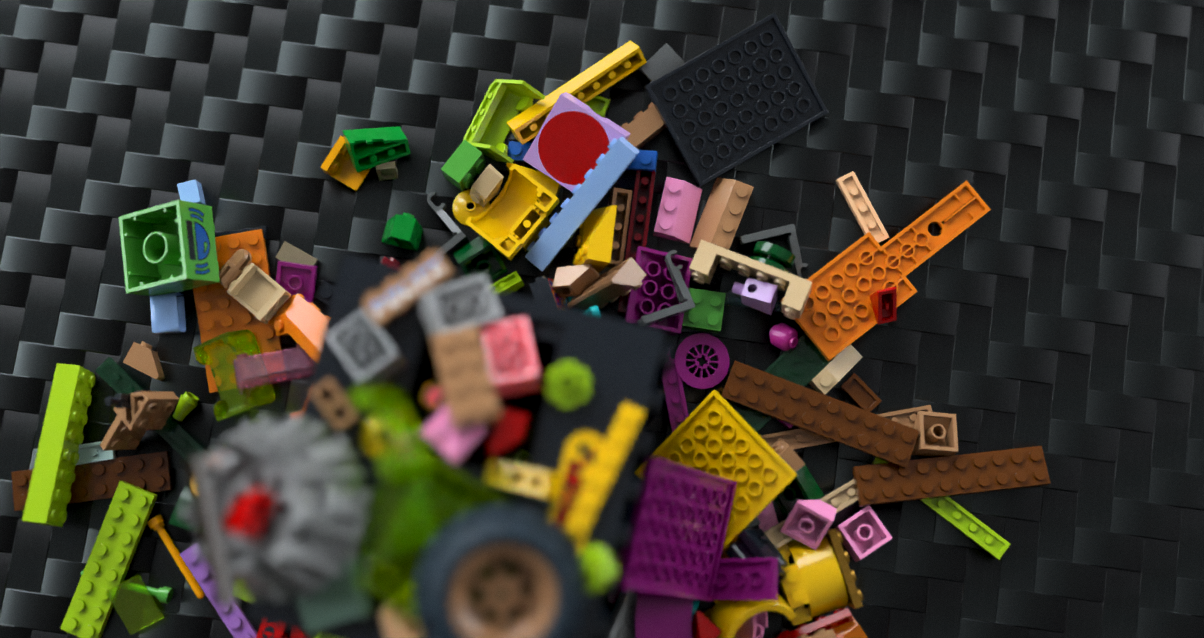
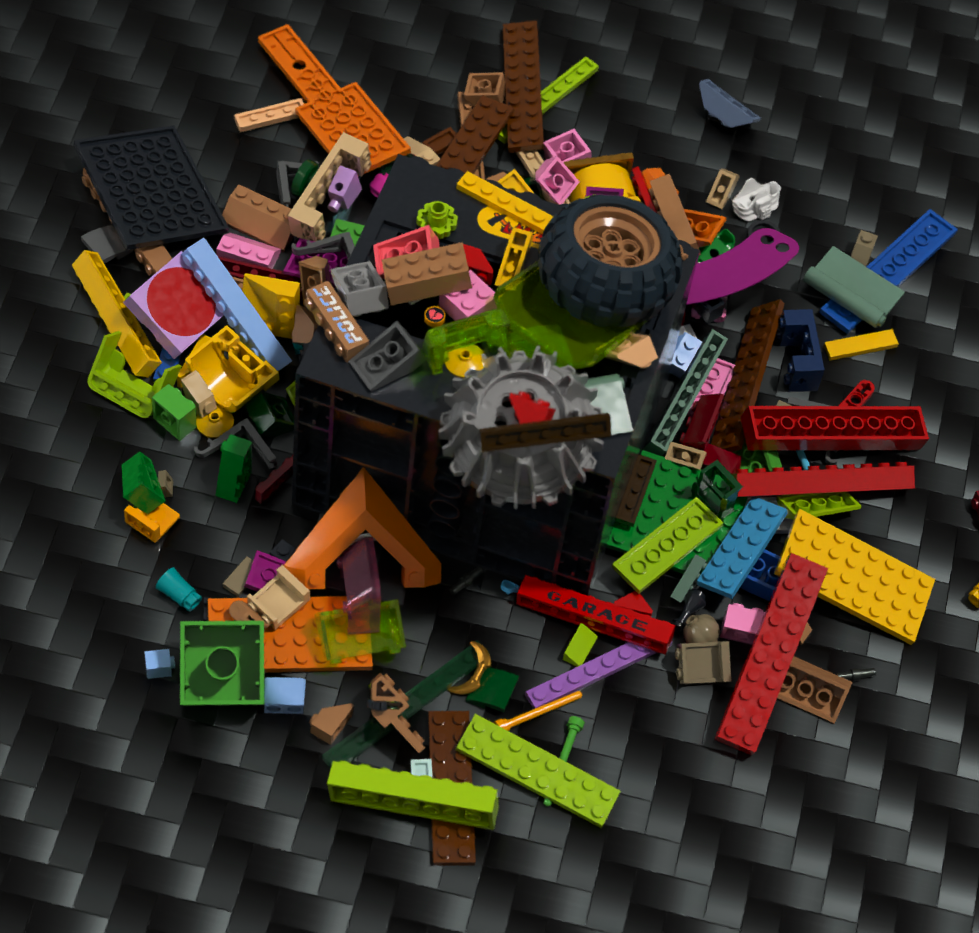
camera: 90 degrees left, 25 degrees down
clear neon green piece [106,574,164,635] -> none
medium nougat brick [310,378,362,431] -> none
red slope [869,287,897,325] -> none
none -> teal plant [155,567,202,612]

